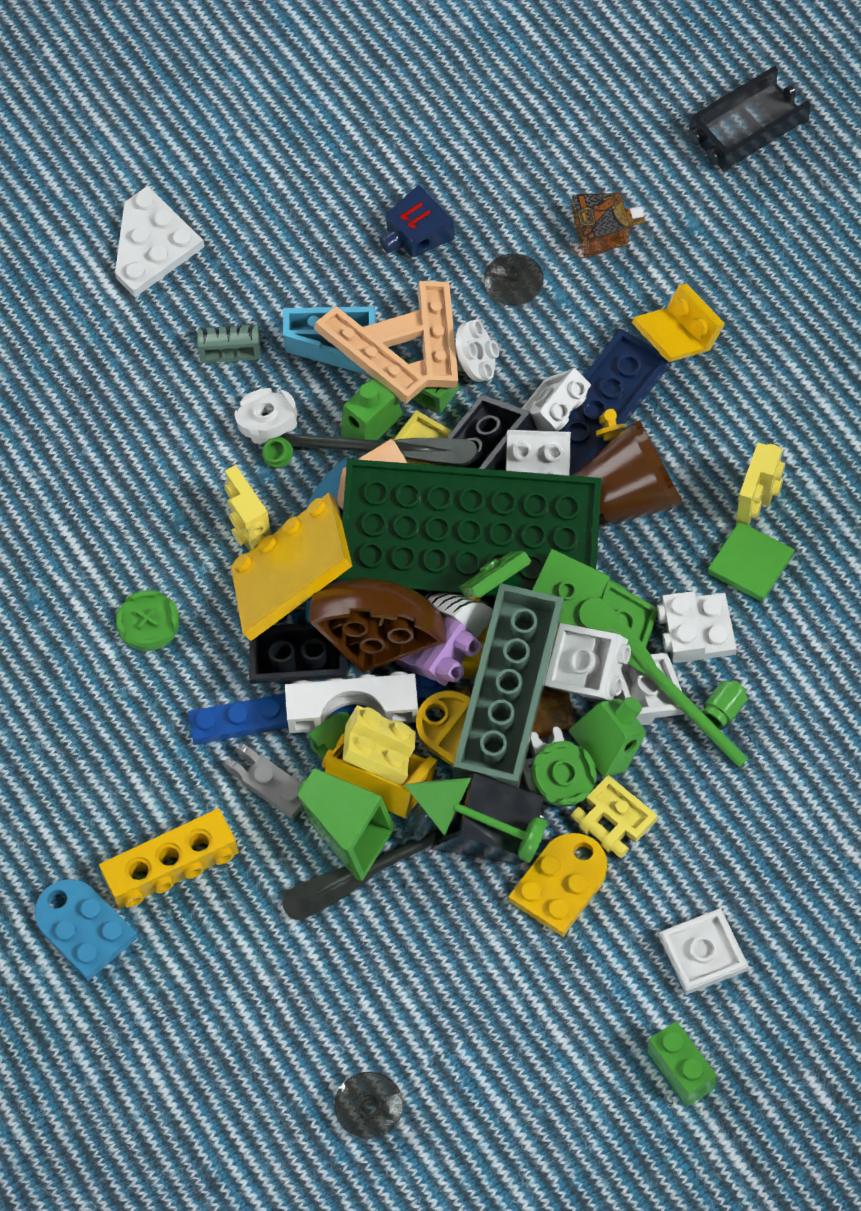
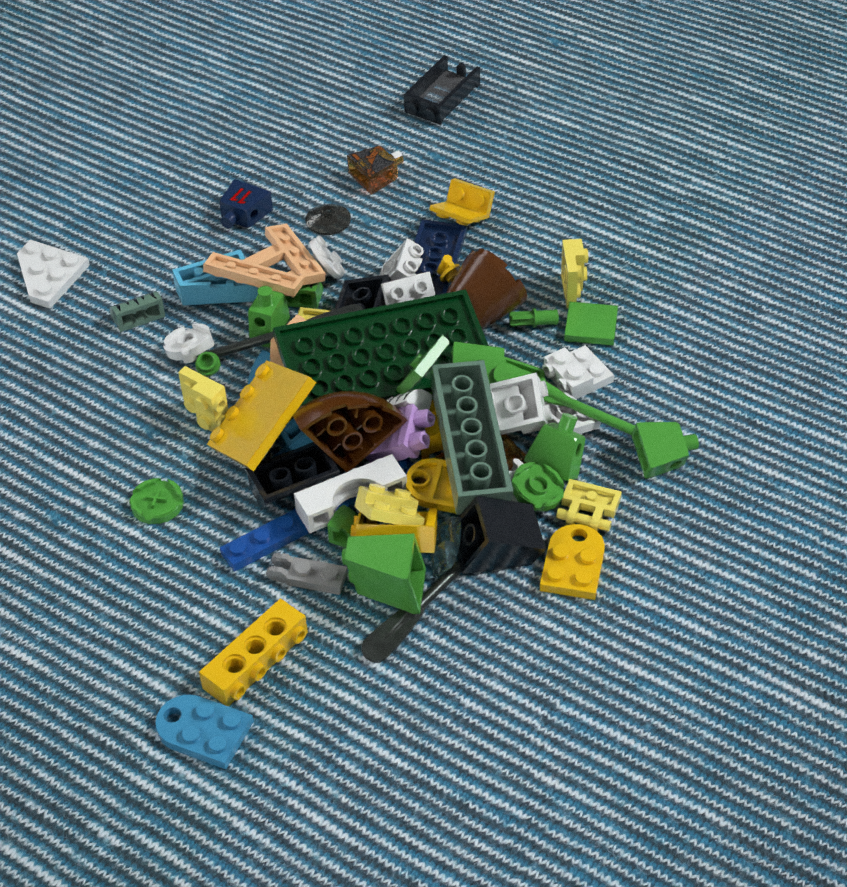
camera: 25 degrees left, 15 degrees down
clear smoke dish [334,1072,403,1139] -> none
bright green piece [405,778,547,863] -> none
bright green brick [647,1021,717,1107] -> none
white plate [659,908,749,995] -> none
bright green brick [703,680,748,729] -> none
none -> bright green axle [509,308,559,328]
none -> bright green torso [631,422,699,479]

